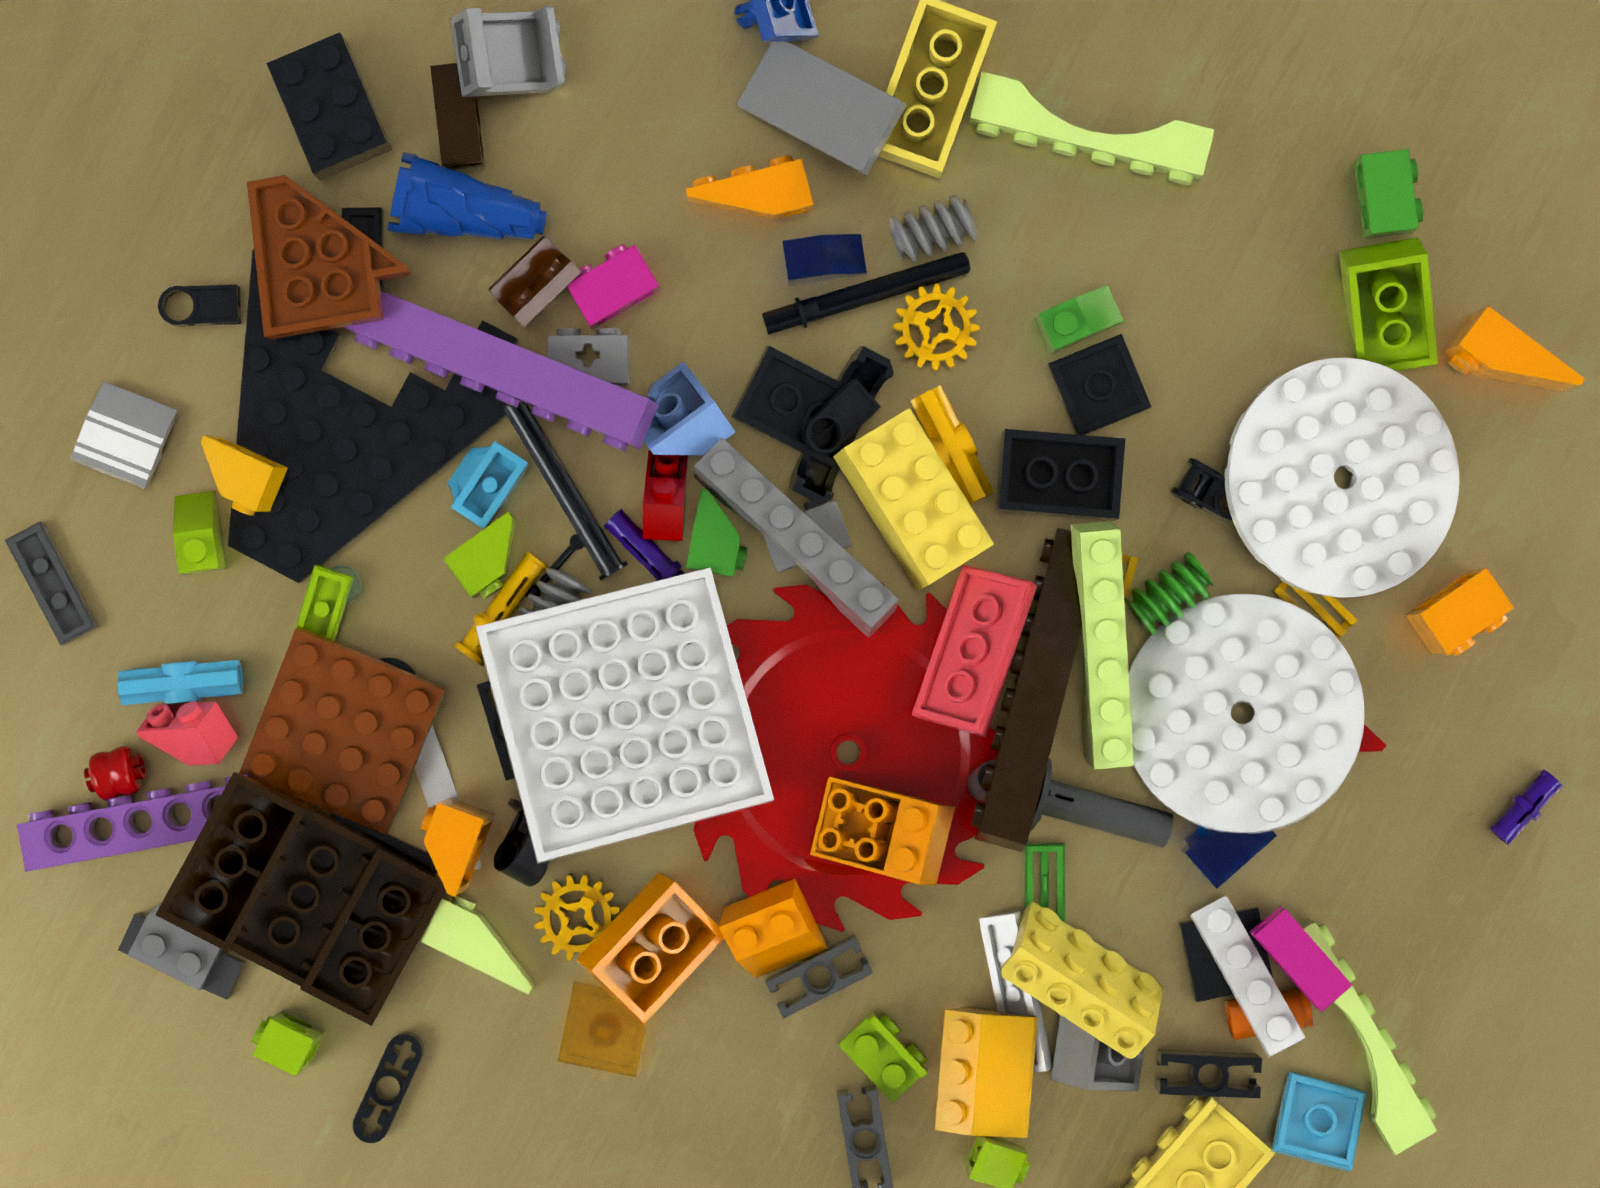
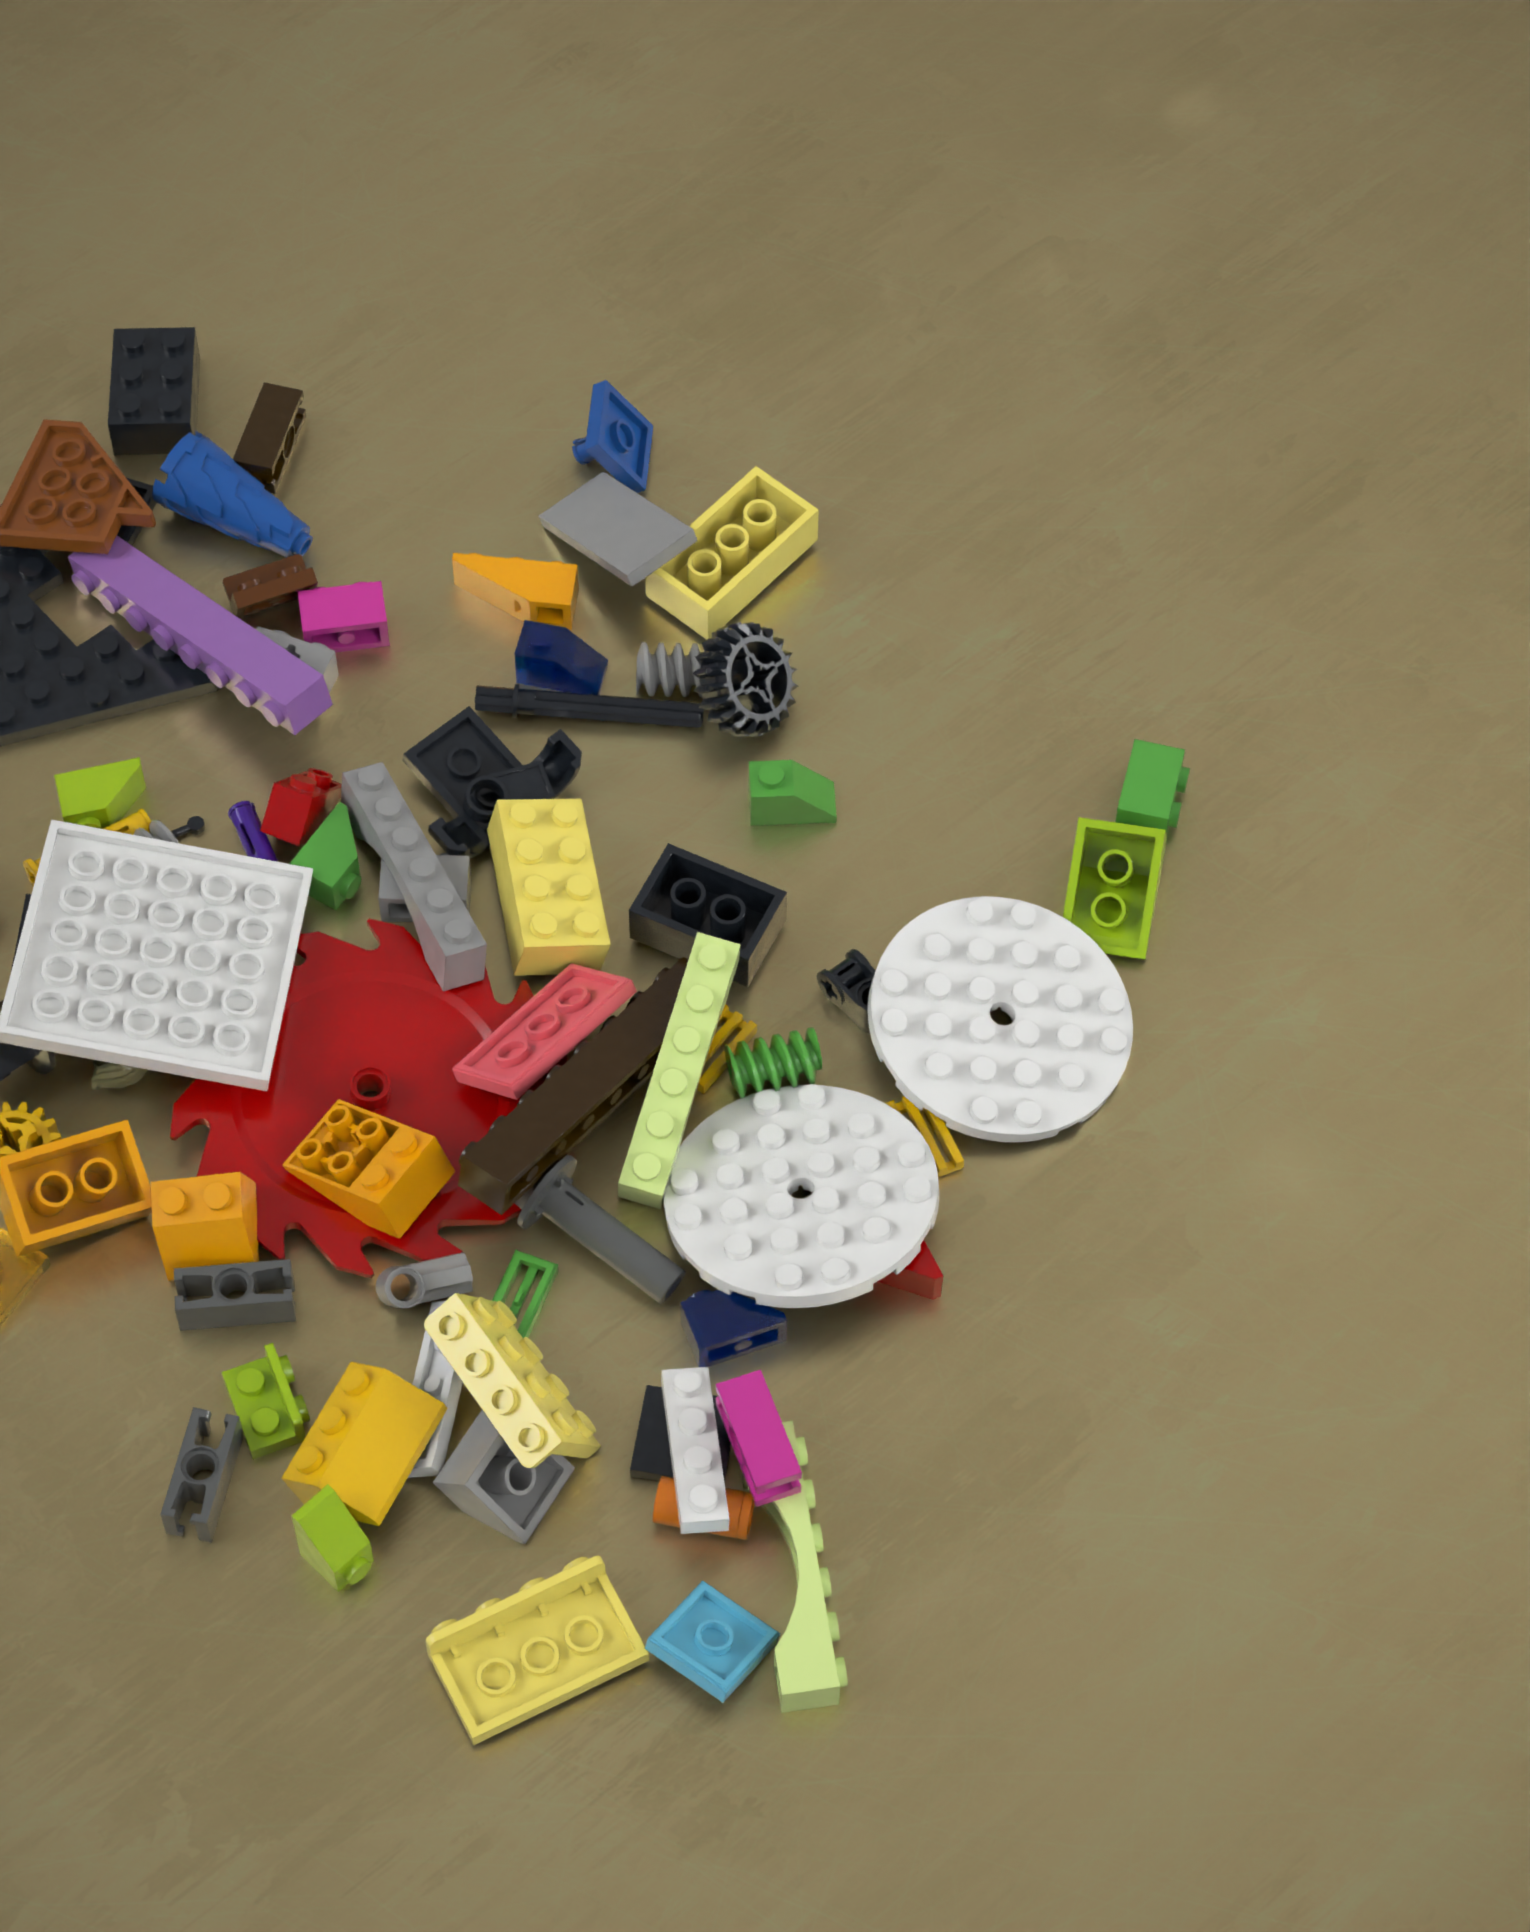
camera: 20 degrees right, 30 degrees down
medium azure slope [448,441,529,529] -> none
light grey panel [450,6,566,97] -> none
black axle [504,401,628,580] -> none
light blue slope [644,361,736,456] -> none
yellow gear [893,284,980,372] -> none
yellow piece [910,385,994,505] -> none
yellowish green arch [968,72,1215,185] -> none
black tile [1047,334,1152,435] -> none
black piece [1155,1049,1262,1098] -> none
light orange brick [1405,568,1514,656] -> none
light orange slope [1443,306,1585,392] -> none
dark purple pin [1490,770,1563,846] -> none
none -> light grey piece [376,1252,473,1308]
none -> black gear [692,622,799,738]

